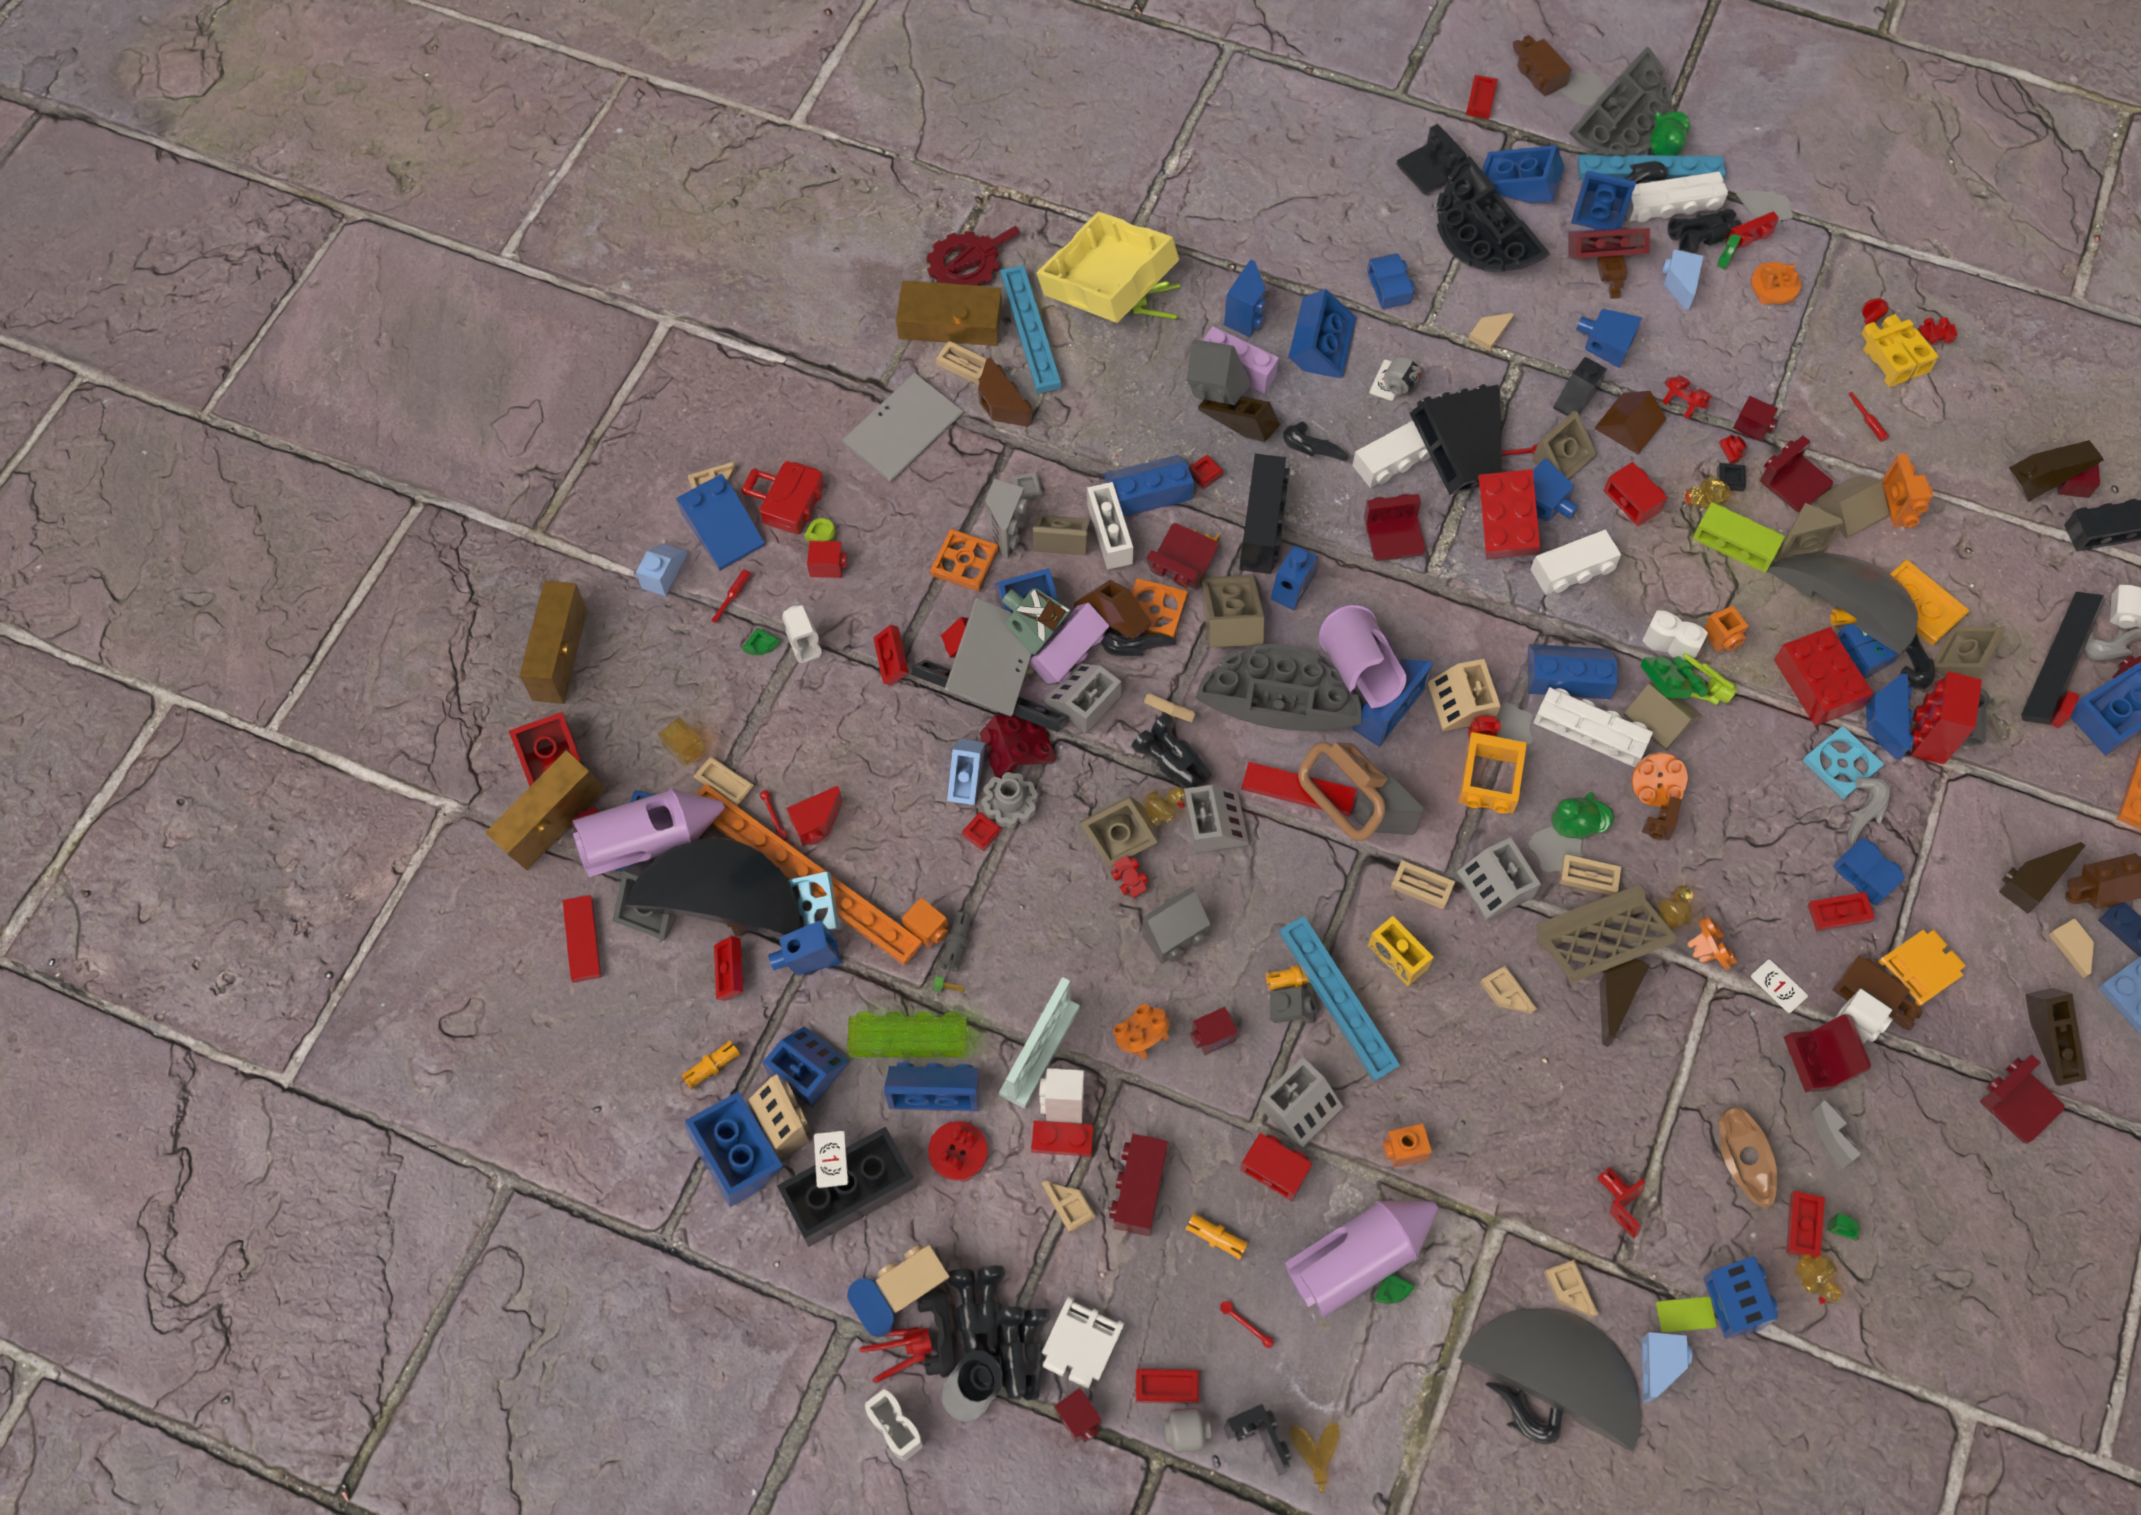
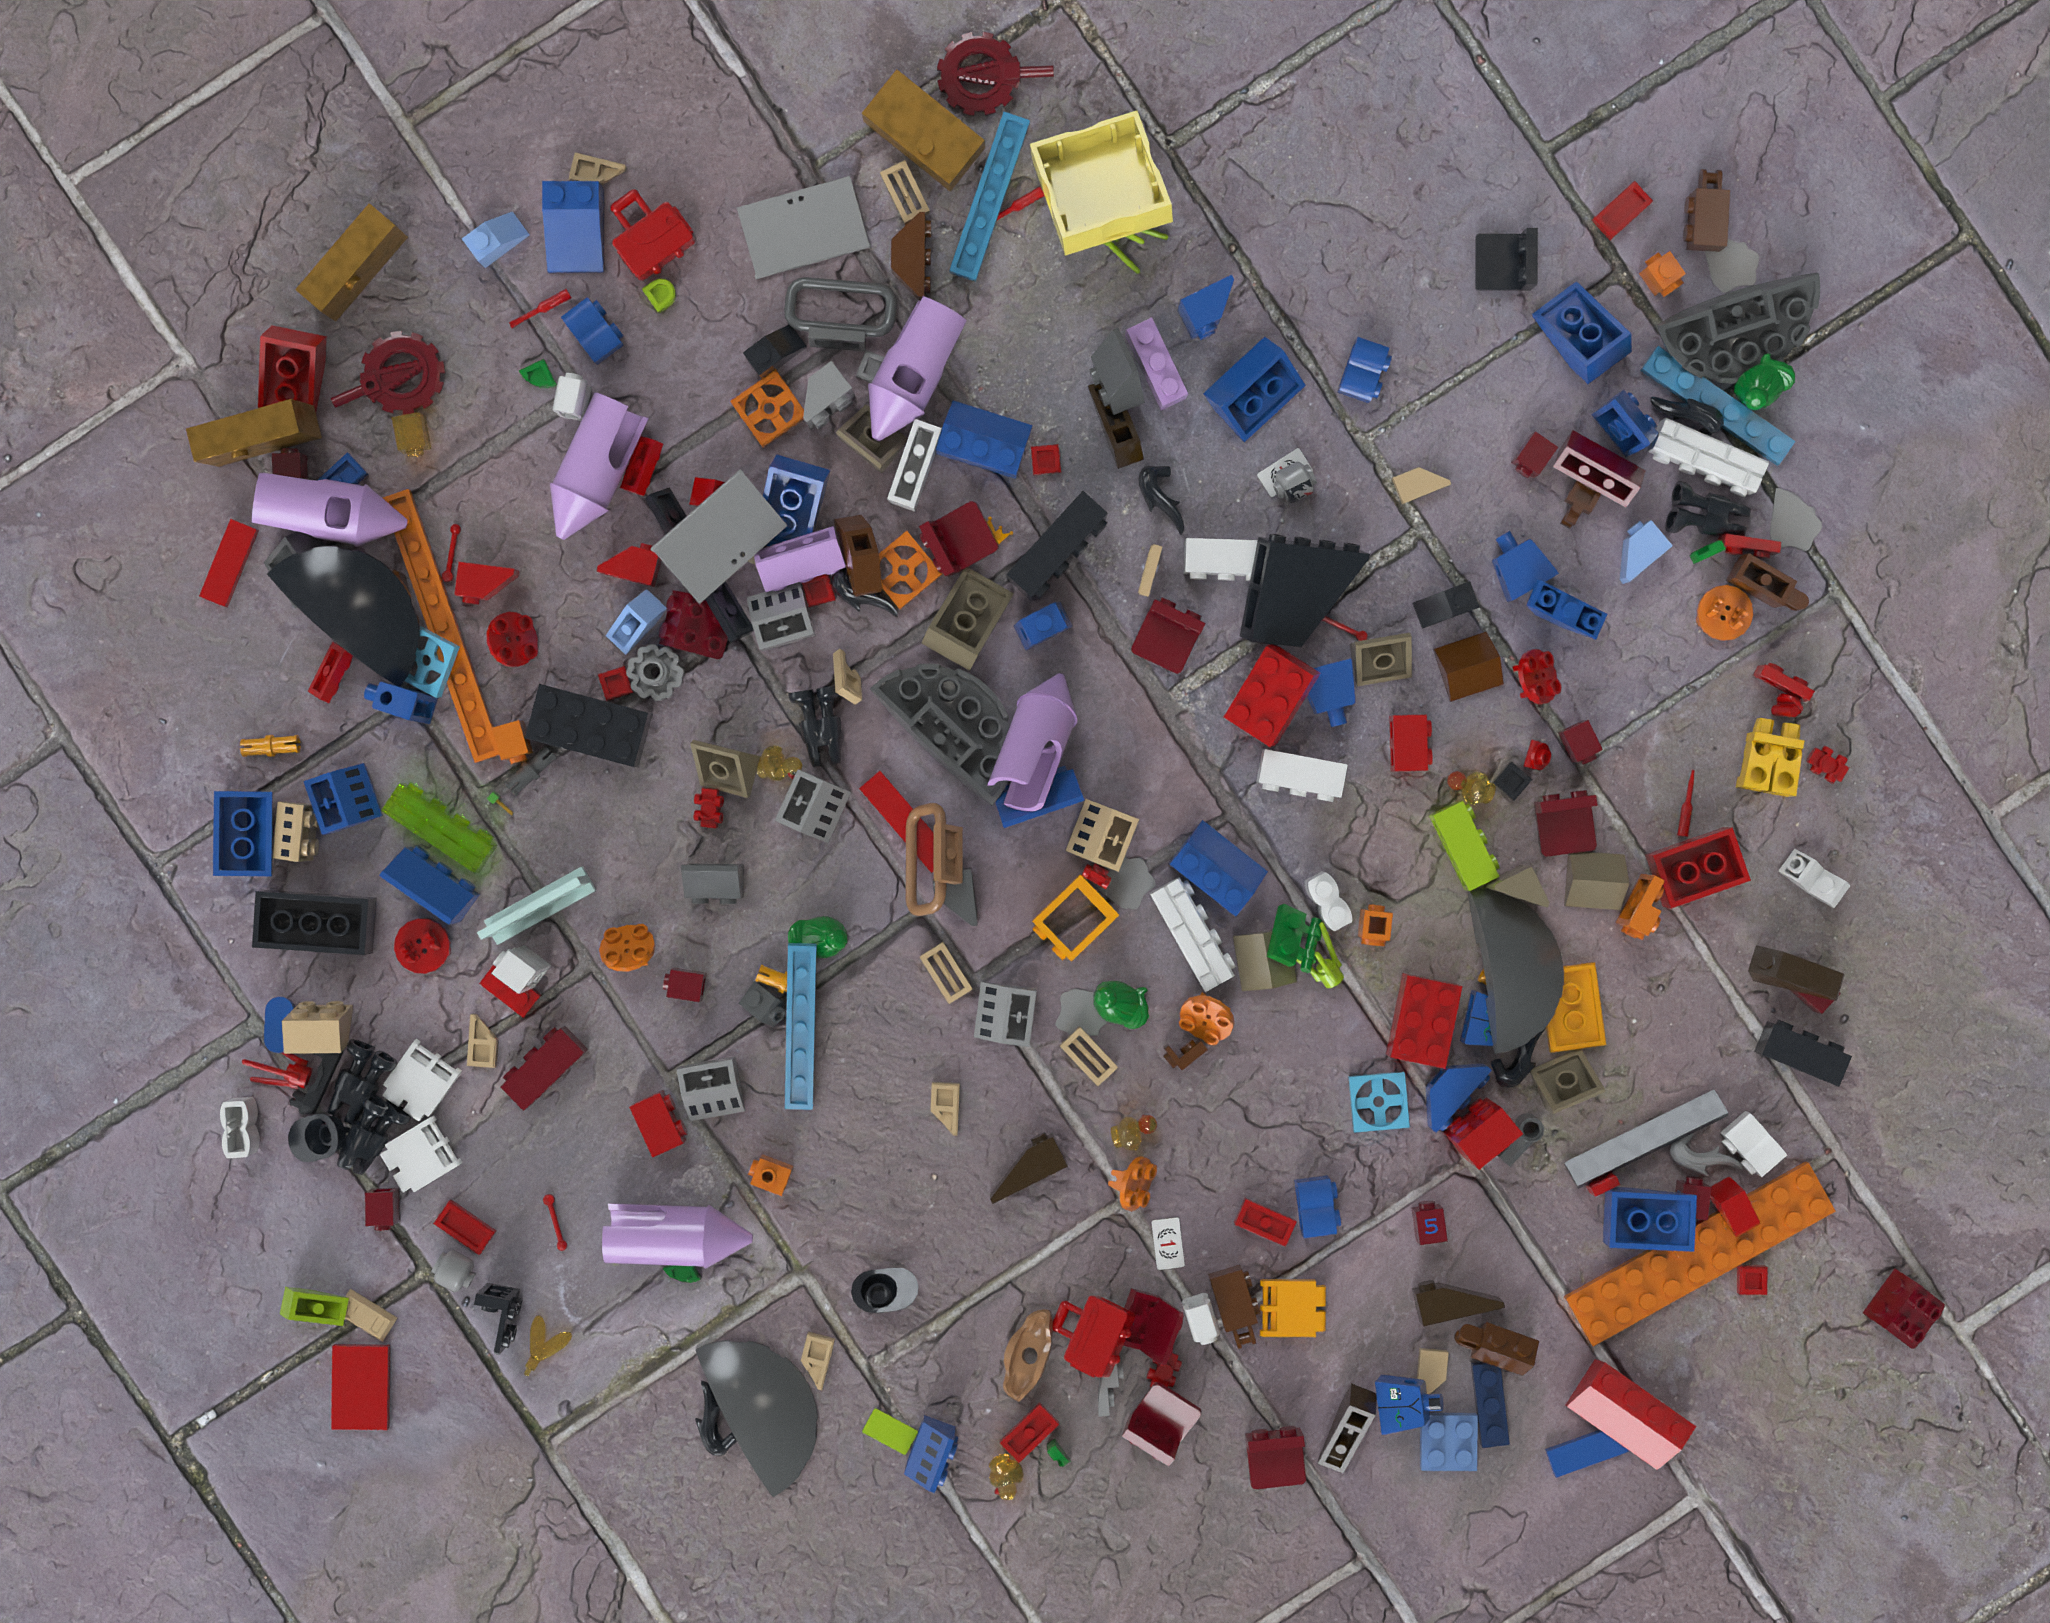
camera: 30 degrees right, 25 degrees up
tan tile [693,756,754,806] -> none
red brick [807,541,848,578] -> none
white sticker [814,1131,848,1188] -> none
sand green torso [1002,588,1071,655] -> none
light orange pin [1186,1212,1249,1260] -> none
yellow brick [1368,916,1434,987] -> none
black brick [1436,156,1550,272] -> none
dark tan fence [1537,884,1676,983] -> none
red bracket [1597,1167,1646,1238] -> none
light blue slope [1641,1332,1692,1403] -> none
light grey piece [1848,777,1890,846] -> none
none -> dark red bar [331,331,445,415]
none -> white plate [382,1039,462,1121]
none -> red plate [487,611,538,668]
none -> black brick [525,684,653,768]
none -> lavender piece [550,393,649,540]
none -> blue brick [561,297,624,365]
none -> red slope [596,543,662,588]
none -> black slope [743,325,807,379]
none -> dark grey bar [784,277,897,352]
none -> green hair [788,916,848,958]
none -> red tile [802,574,836,608]
none -> black piece [851,1268,919,1314]
none -> lavender piece [868,296,967,442]
none -> red piece [997,186,1044,221]
none -> red piece [1052,1296,1135,1378]
none -> dark red bracket [1122,1382,1202,1466]
none -> tan tile [1138,544,1162,597]
none -> red piece [1146,1352,1182,1388]
none -> blue torso [1375,1375,1444,1435]
none -> dark red brick [1411,1201,1448,1245]
none -> dark red brick [1511,431,1558,478]
none -> blue slope [1526,580,1608,640]
none -> orange brick [1639,251,1686,298]
none -> red brick [1645,827,1751,909]
none -> reddish brown brick [1726,553,1809,611]
none -> red plate [1753,663,1815,702]
none -> white slope [1779,849,1850,908]

